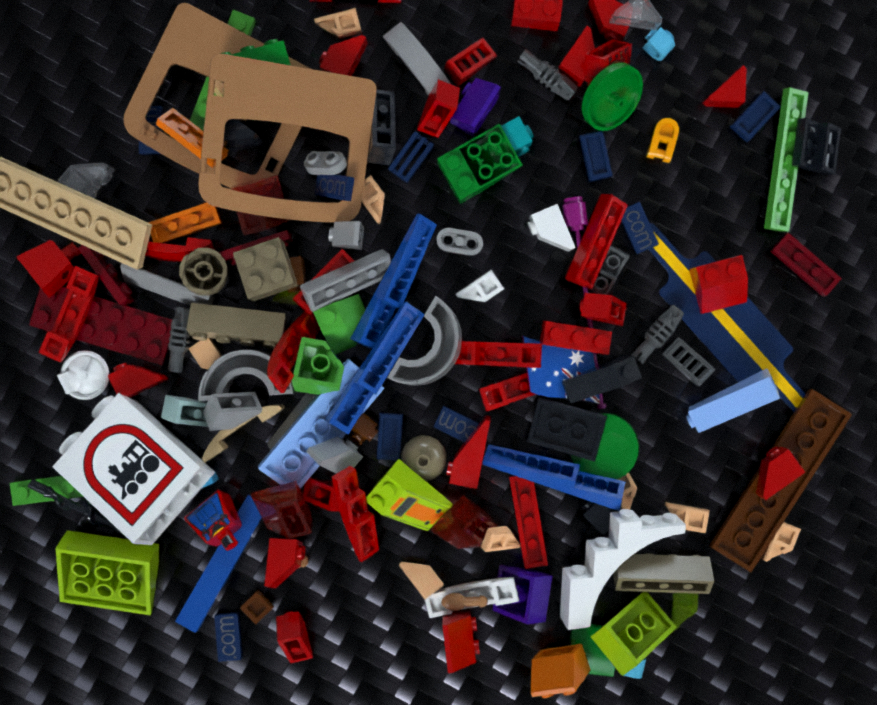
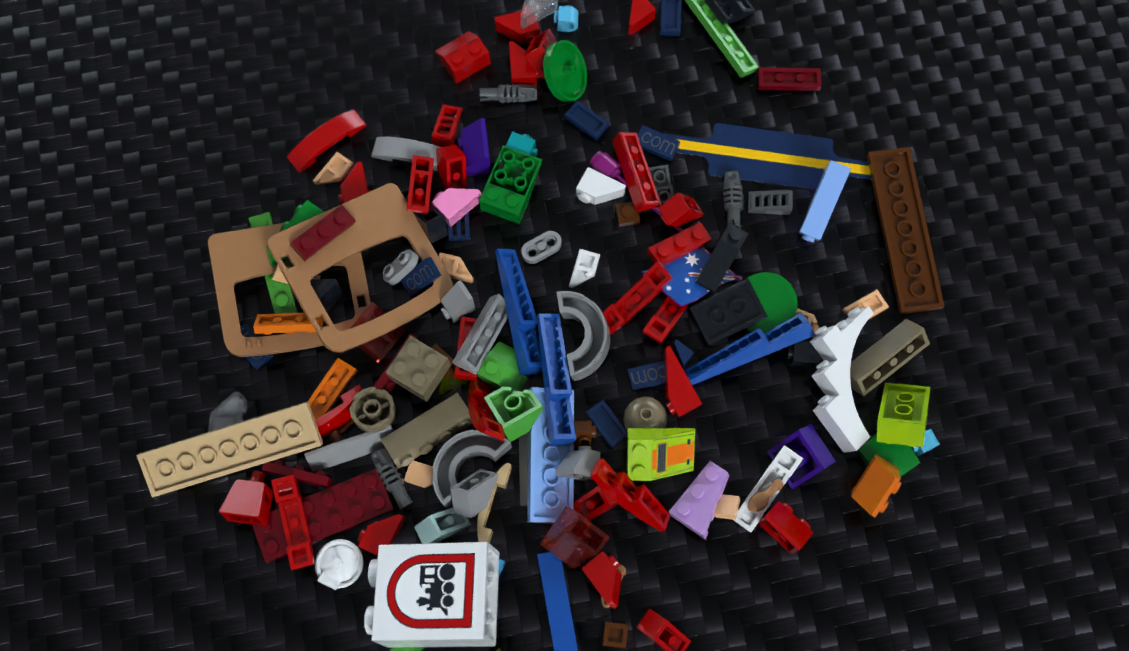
camera: 40 degrees left, 15 degrees down
torso [184,490,242,551] -> none
clear red slope [431,495,499,549] -> none
light nougat tile [481,526,520,552] -> none
red plate [509,475,548,569] -> none
light orange plate [646,118,679,163] -> none
clear neon green tile [671,593,698,630] -> none
red slope [689,255,748,314] -> none
red slope [756,446,805,500] -> none
light nougat tile [761,522,801,562] -> none
none -> dark red plate [290,205,356,262]
none -> reddish brown hand [331,419,354,443]
none -> red slope [406,155,434,214]
none -> bright pink slope [432,188,481,227]
none -> reddish brown plate [615,202,640,227]
none -> lavender wing [669,461,729,540]
none -> dark blue slope [672,340,693,369]

